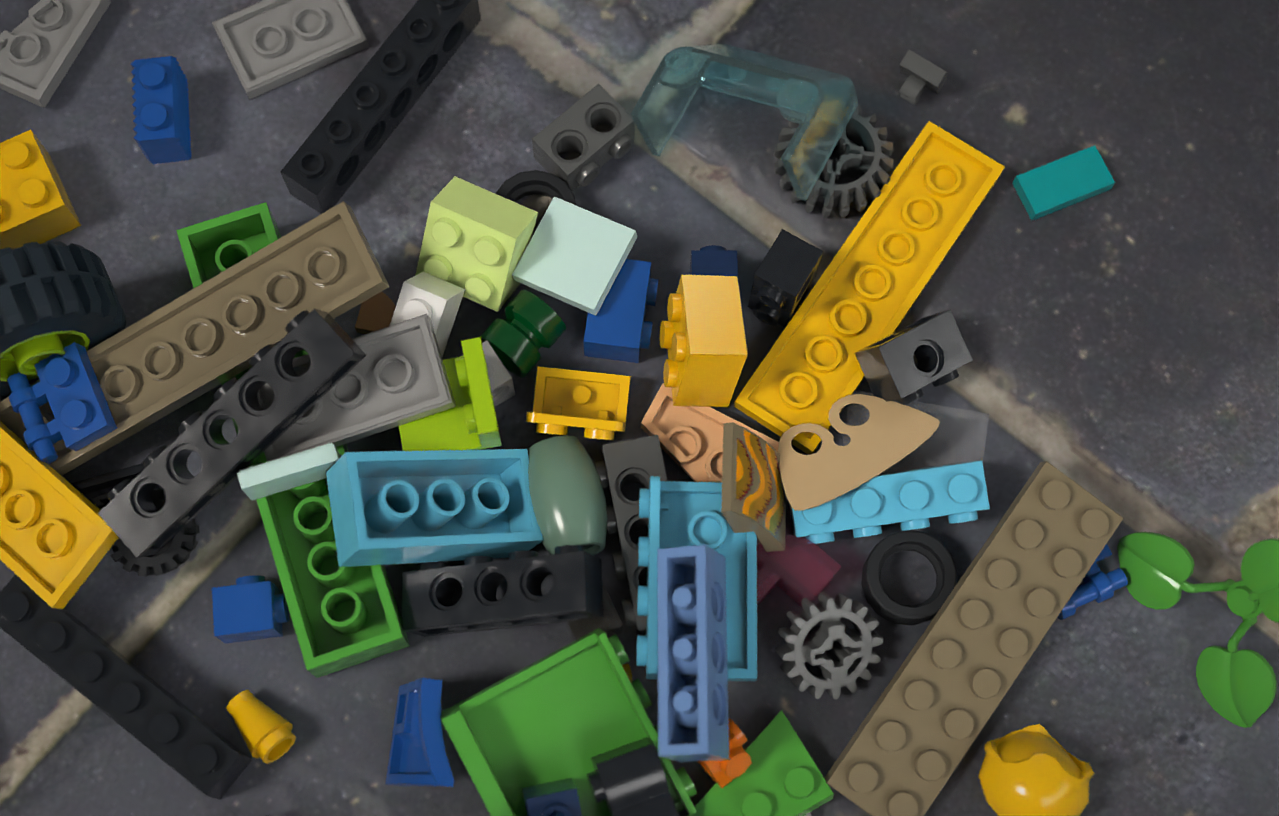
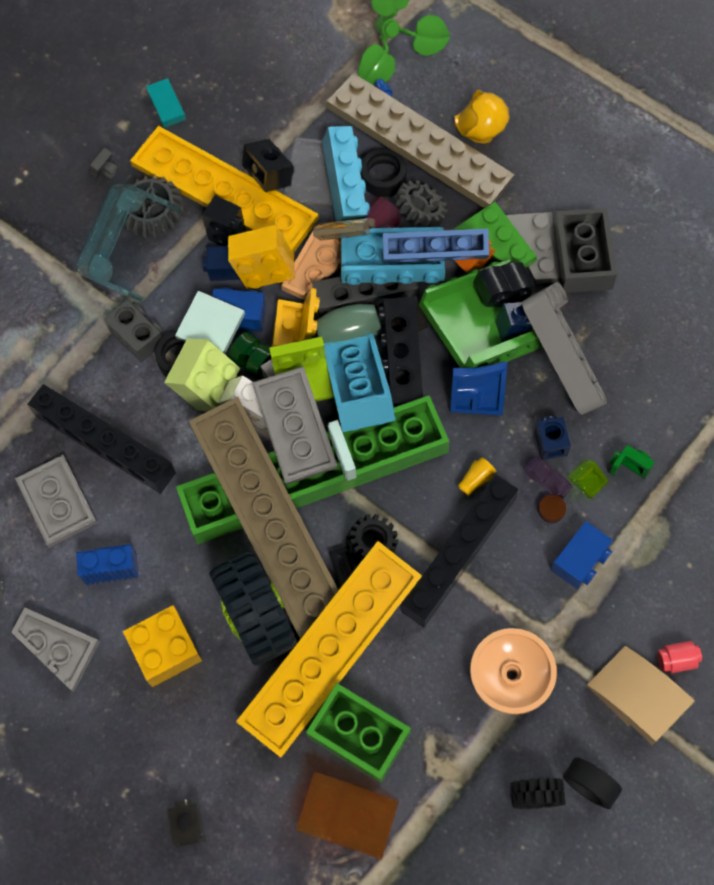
camera: 85 degrees left, 5 degrees down
blue plate [7,342,117,464] -> none
black brick [98,309,367,558] -> none
blue brick [212,575,289,644] -> none
tan piece [778,394,940,511] -> none

